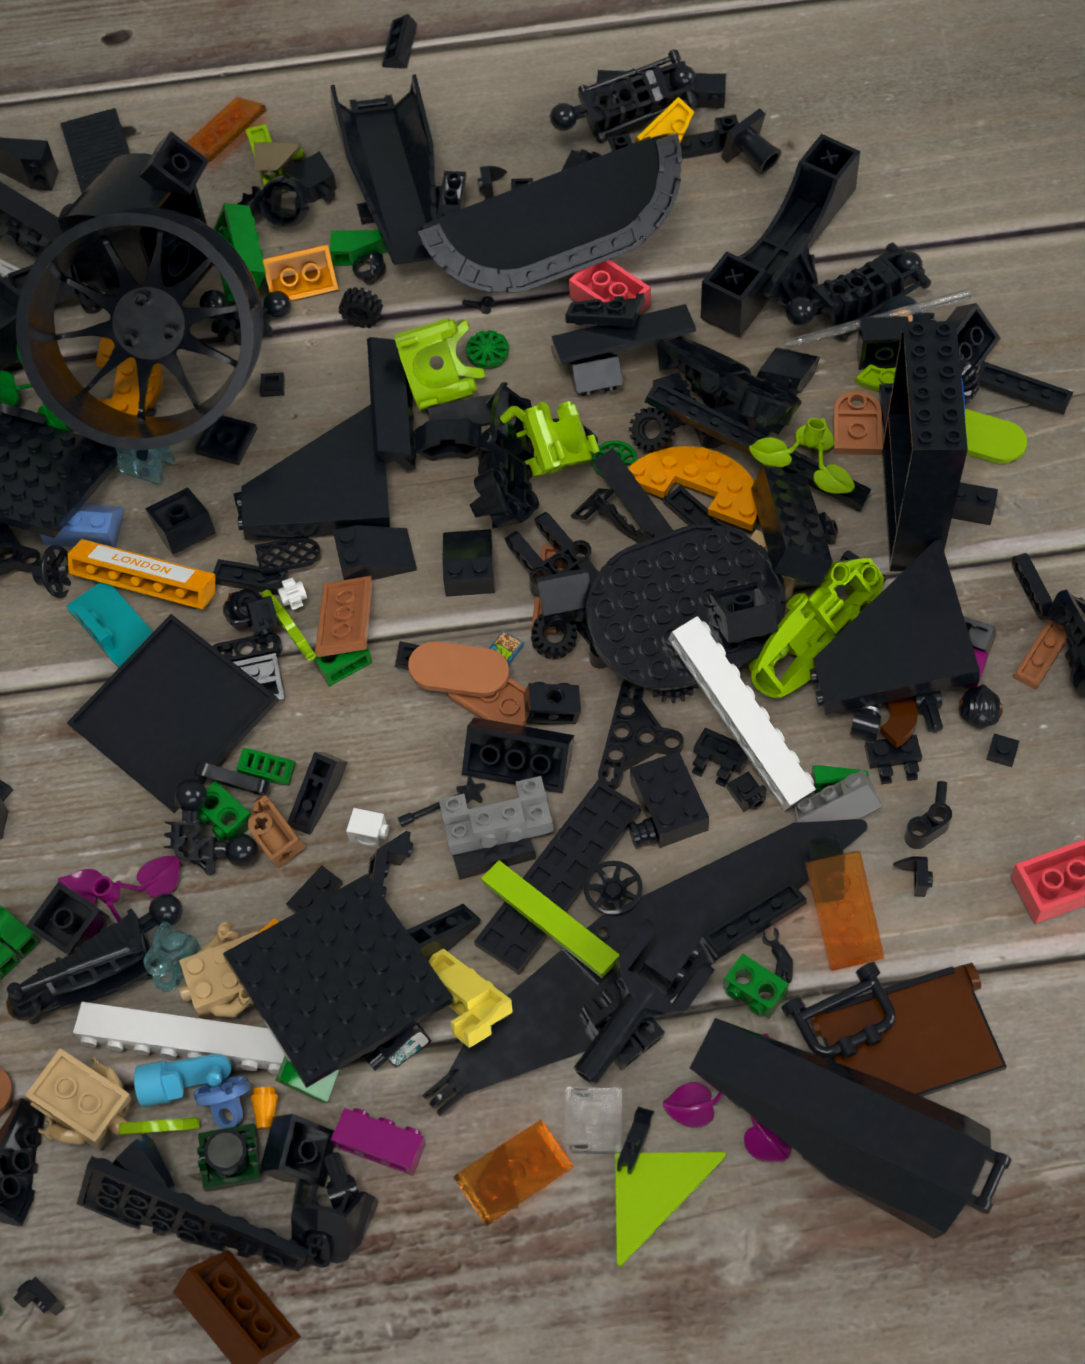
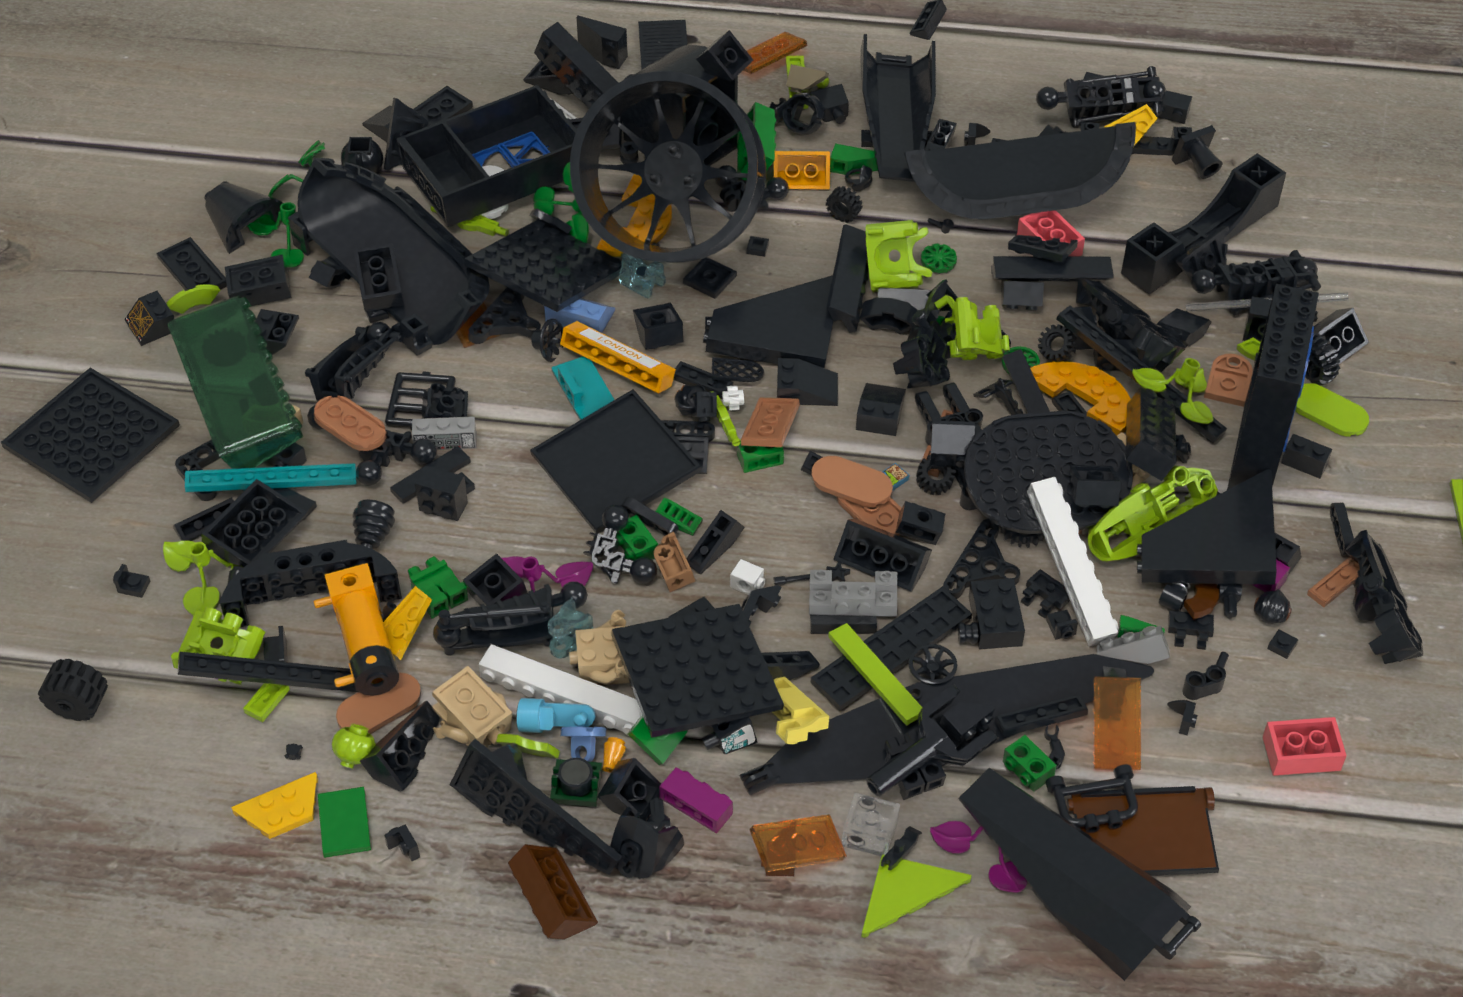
camera: 10 degrees right, 10 degrees down
black plate [977,361,1073,415] -> none

